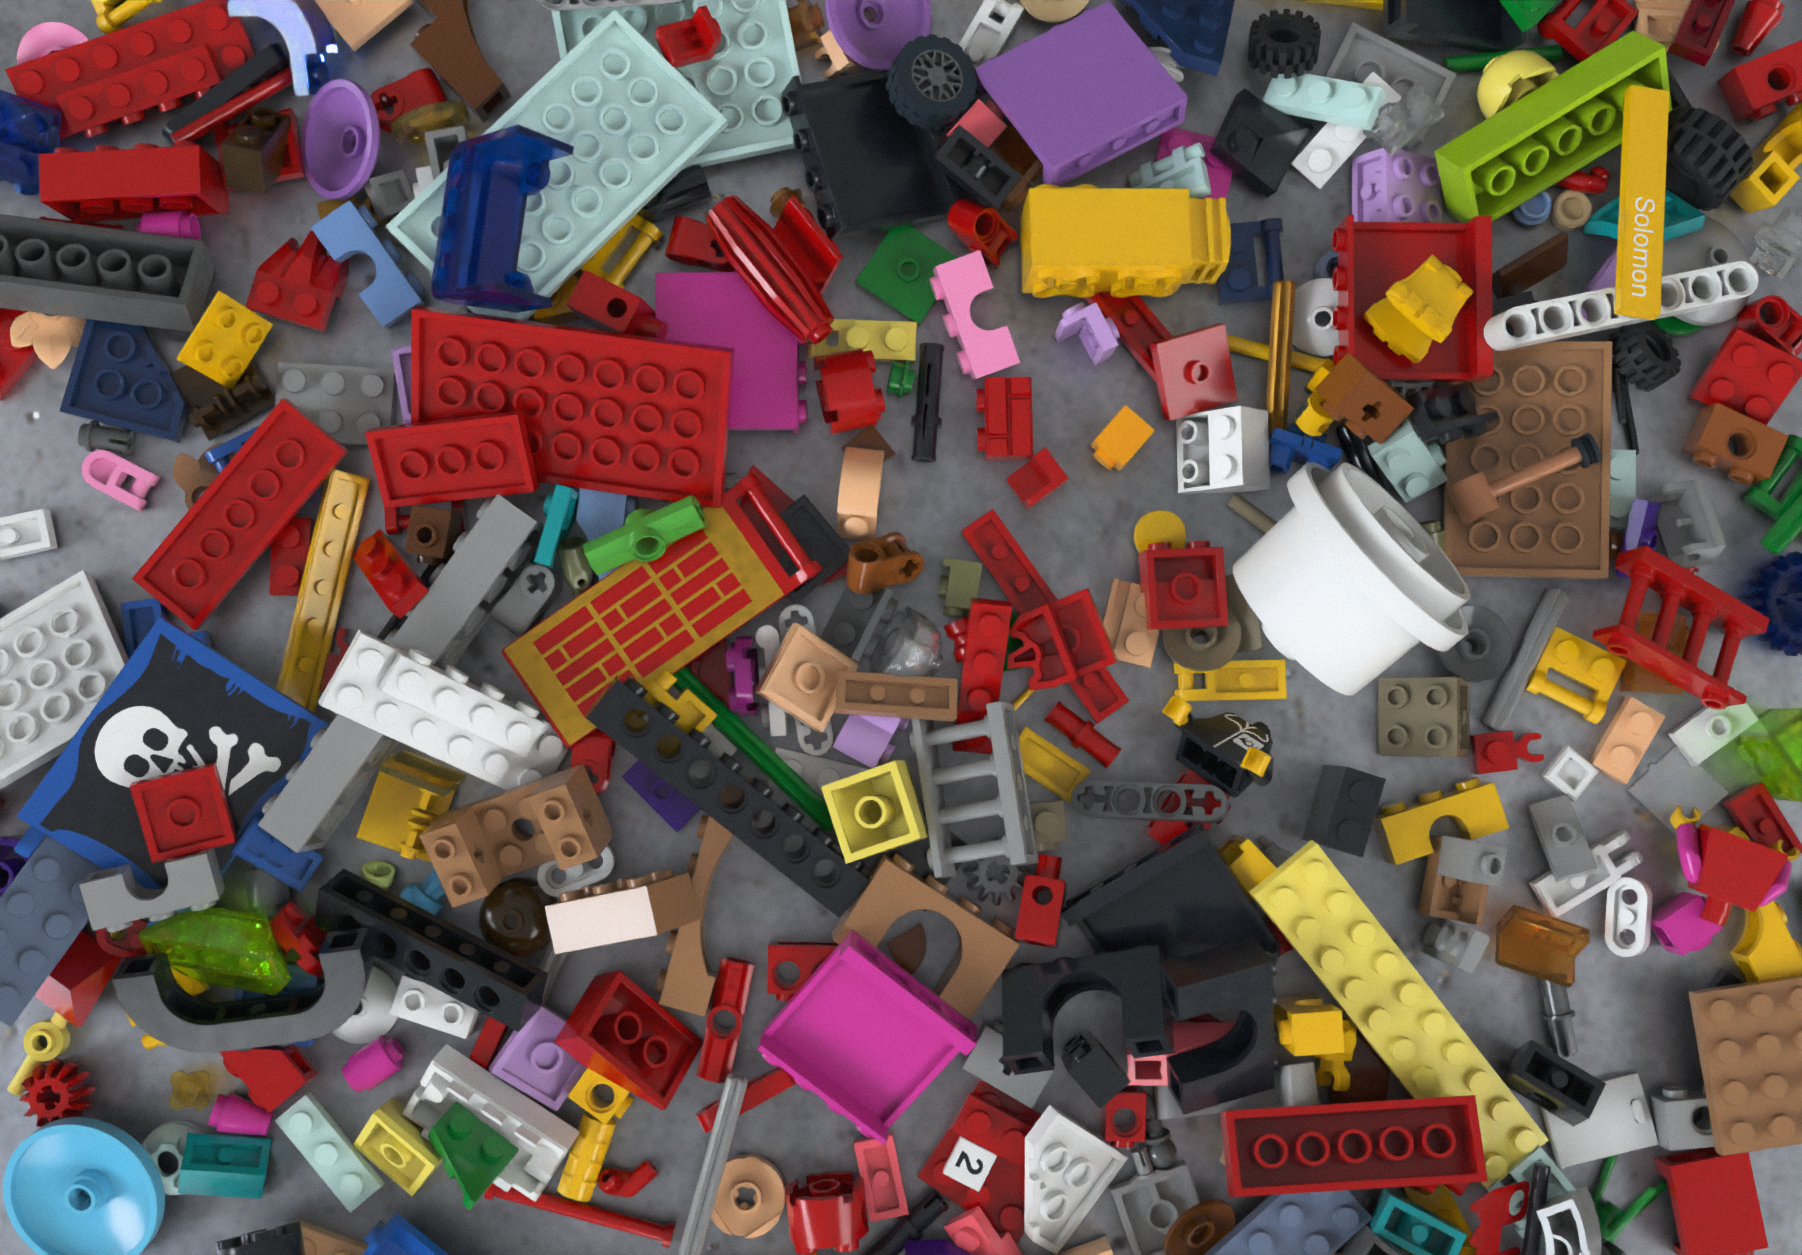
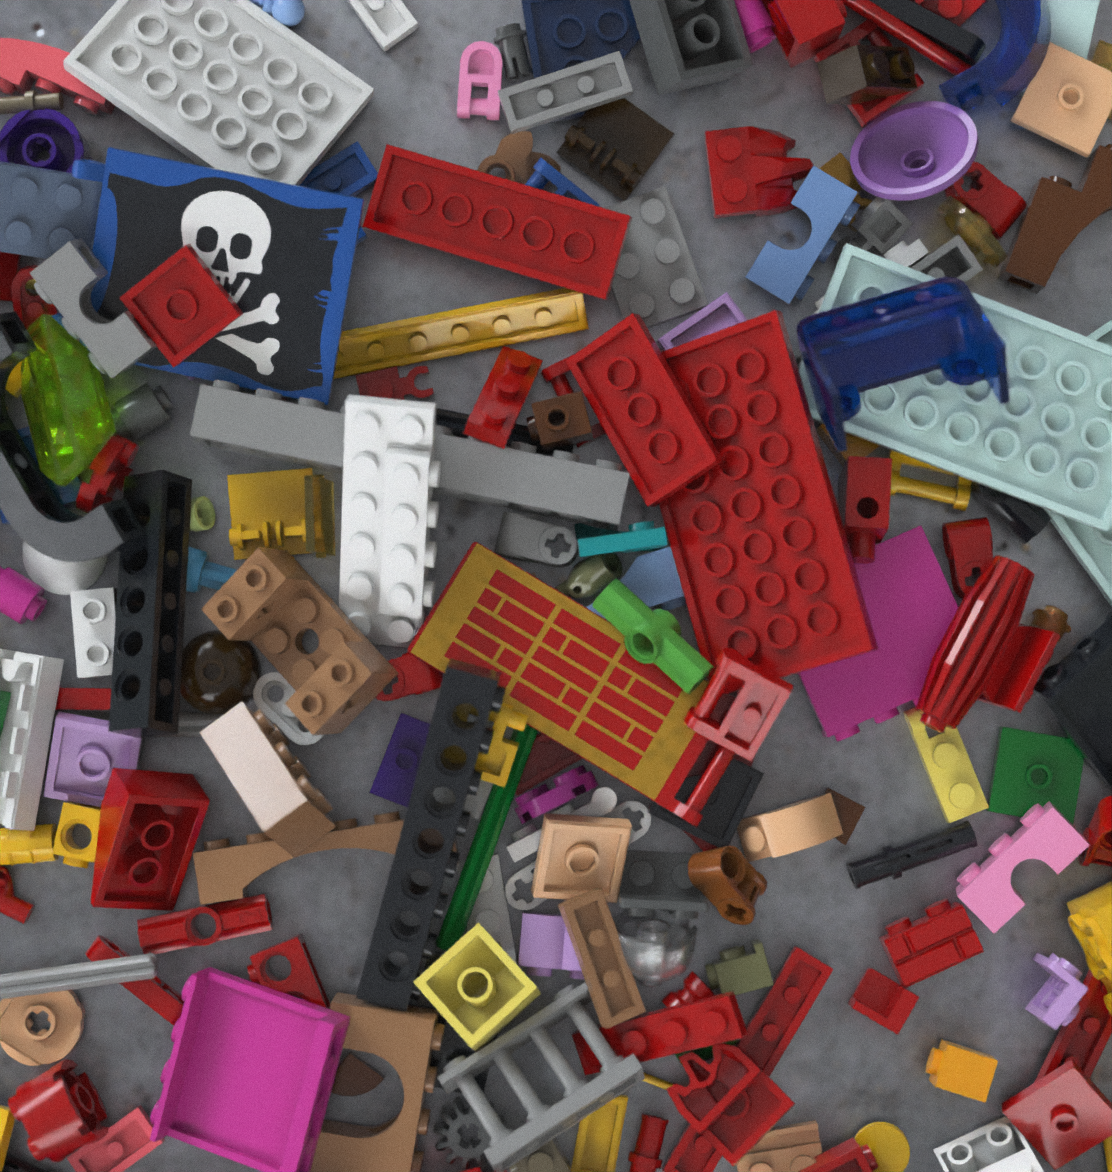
camera: 65 degrees right, 0 degrees up
yellow hinge [176,291,273,389] -> none
blue plate [230,817,324,892] -> none
red plate [269,517,316,597] -> none
red brick [813,348,885,435] -> none
green plate [886,360,915,398] -> none
none -> light grey plate [498,51,633,135]
none -> plate [684,647,794,761]

